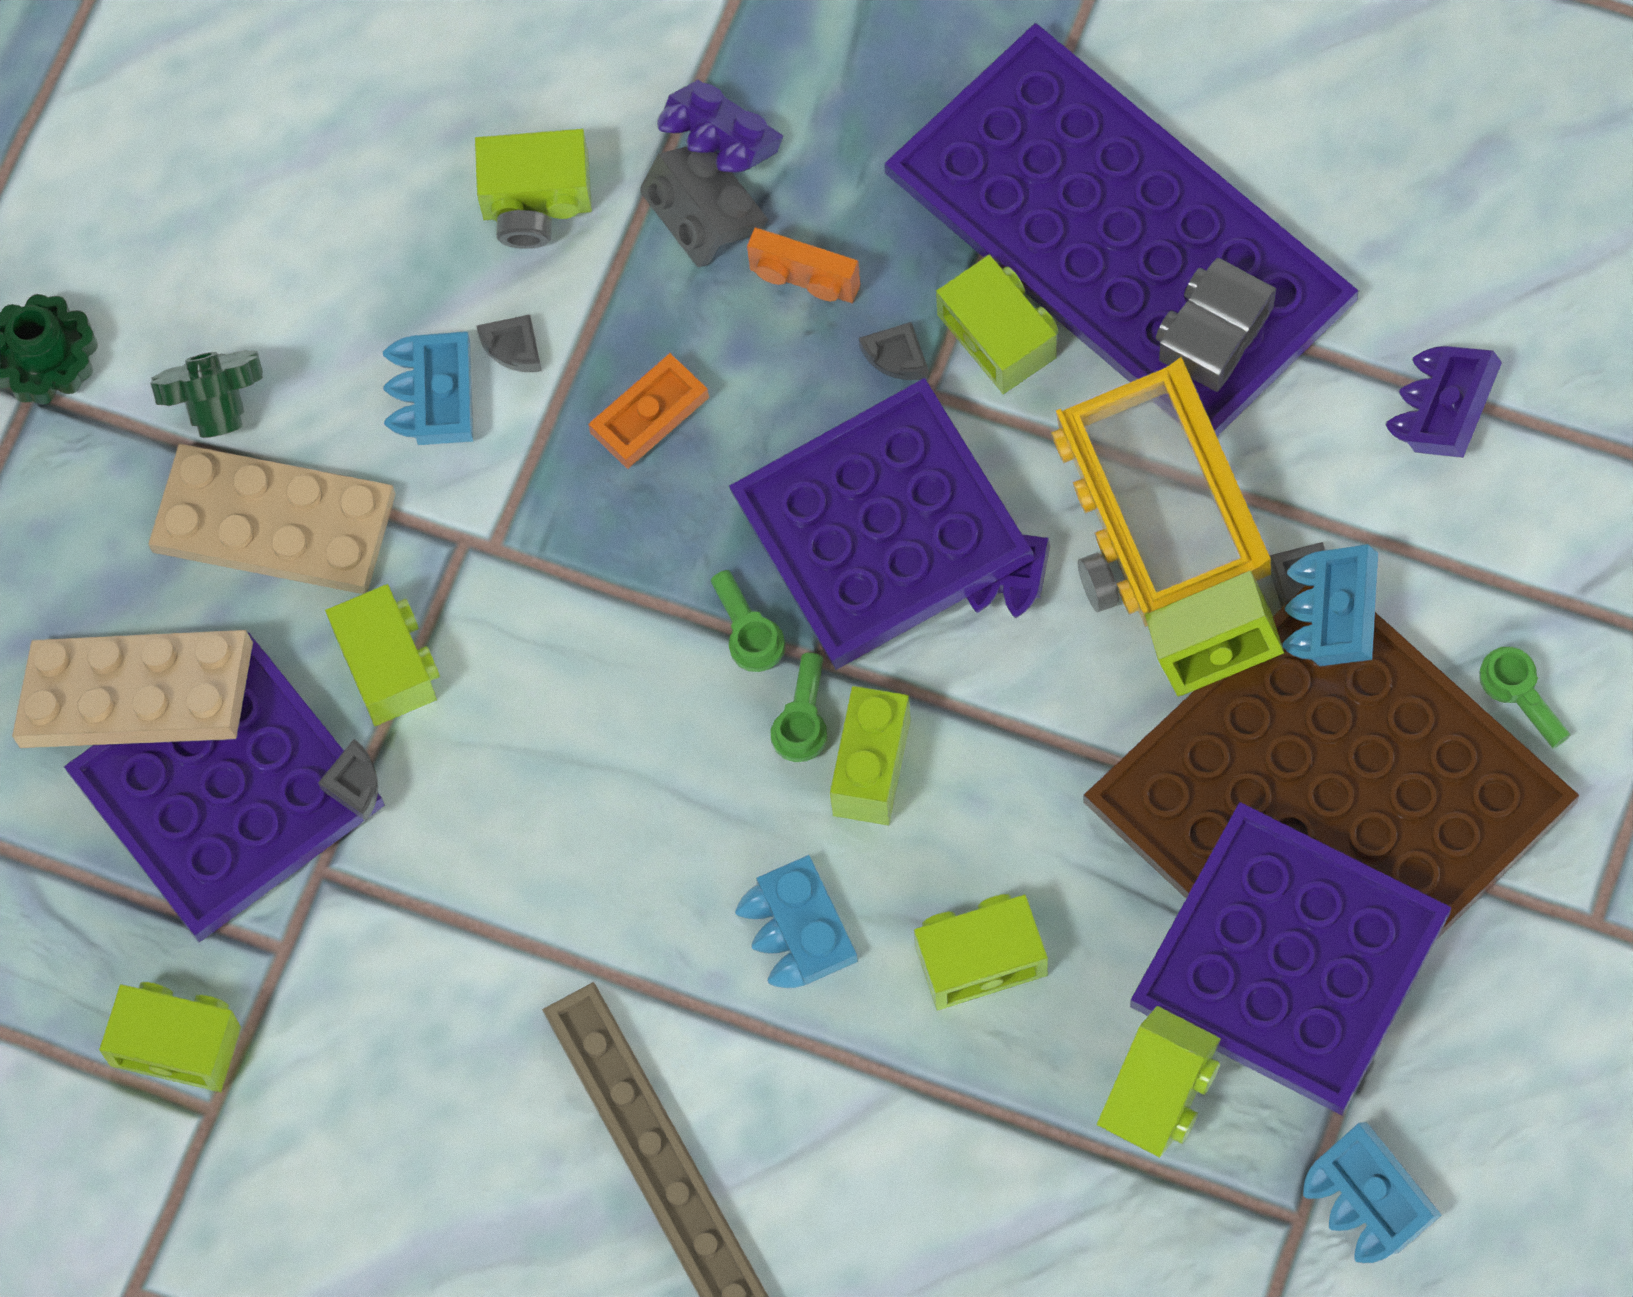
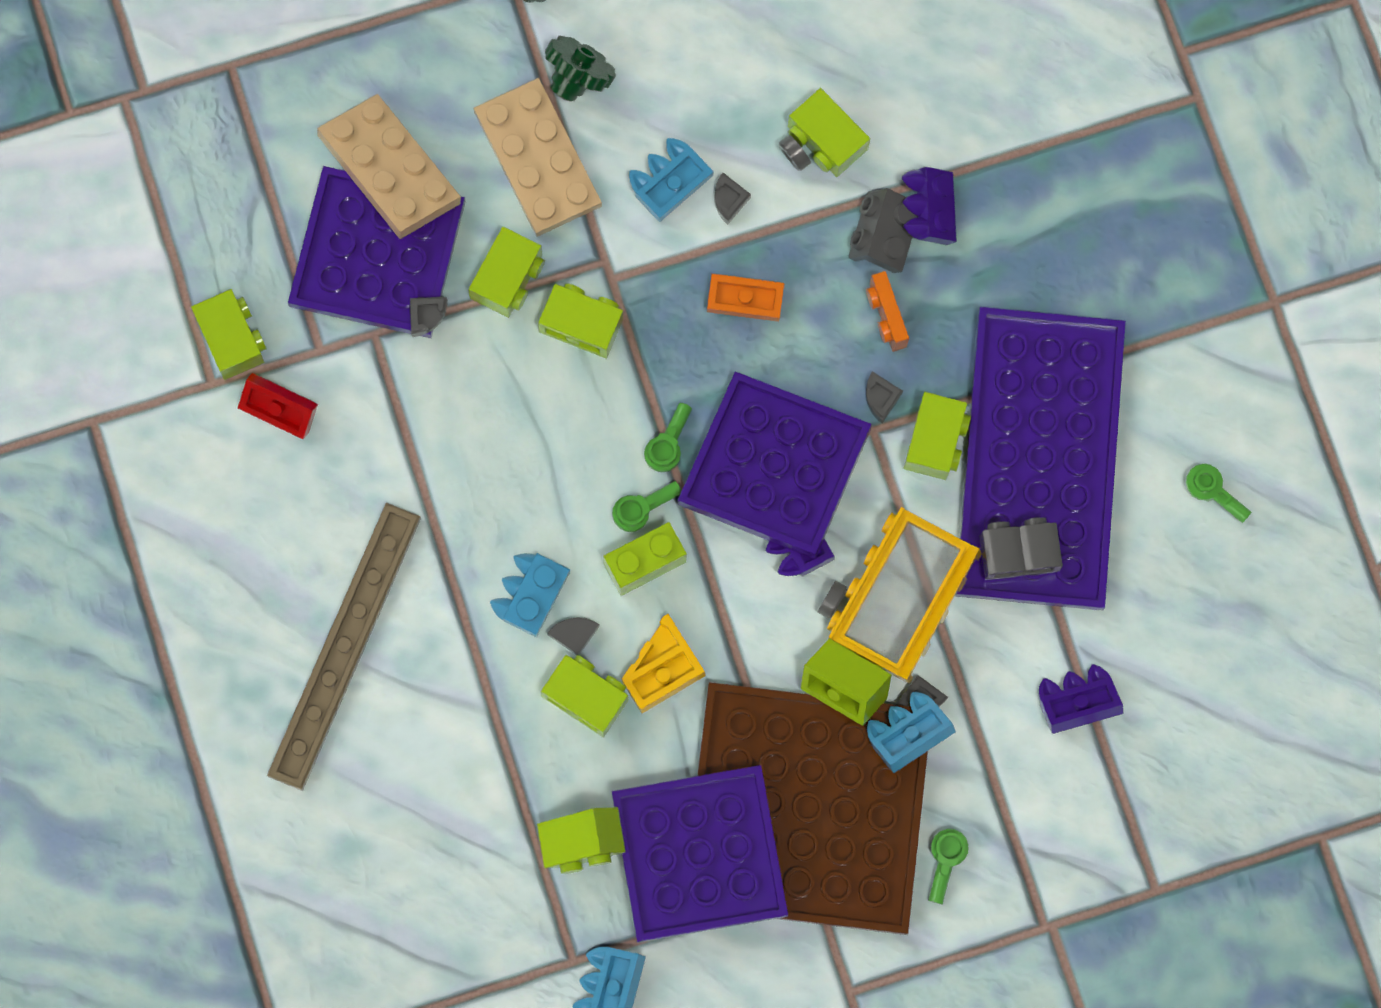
camera: 40 degrees right, 10 degrees up
none -> red plate [238,373,318,439]
none -> lime brick [538,283,623,359]
none -> dark grey tile [547,618,600,655]
none -> yellow wing [622,614,706,714]
none -> bright green plate [1186,464,1252,523]

